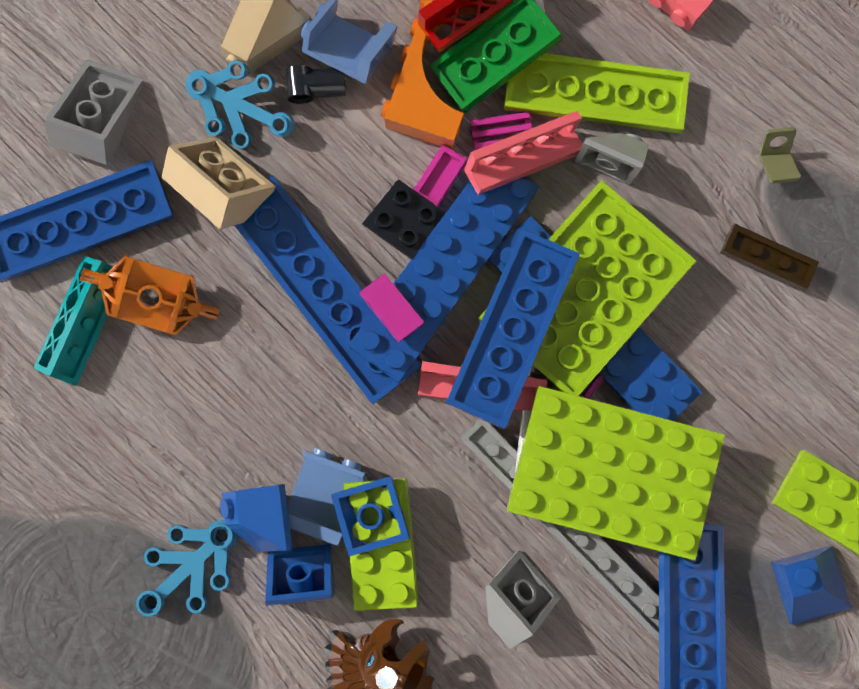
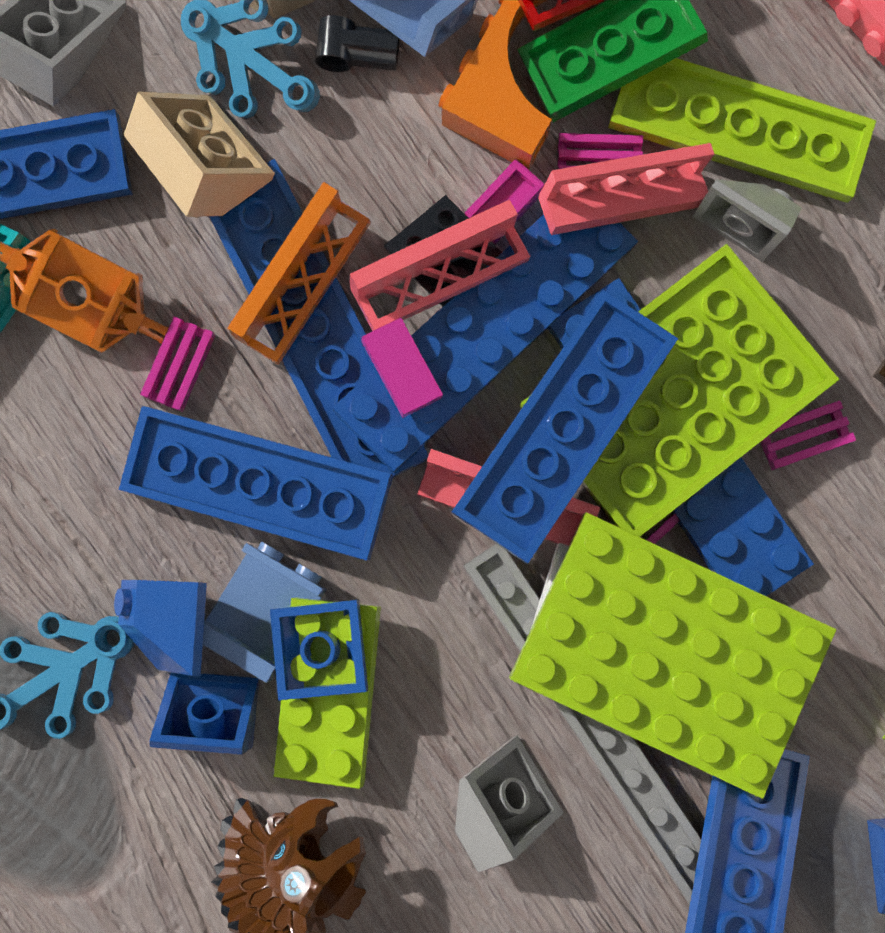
camera: 15 degrees right, 0 degrees up
none -> blue plate [119,406,394,561]
none -> dark pink tile [140,317,216,413]
none -> orange fence [227,182,371,365]
none -> coral fence [350,199,530,331]
none -> dark pink tile [760,400,856,471]

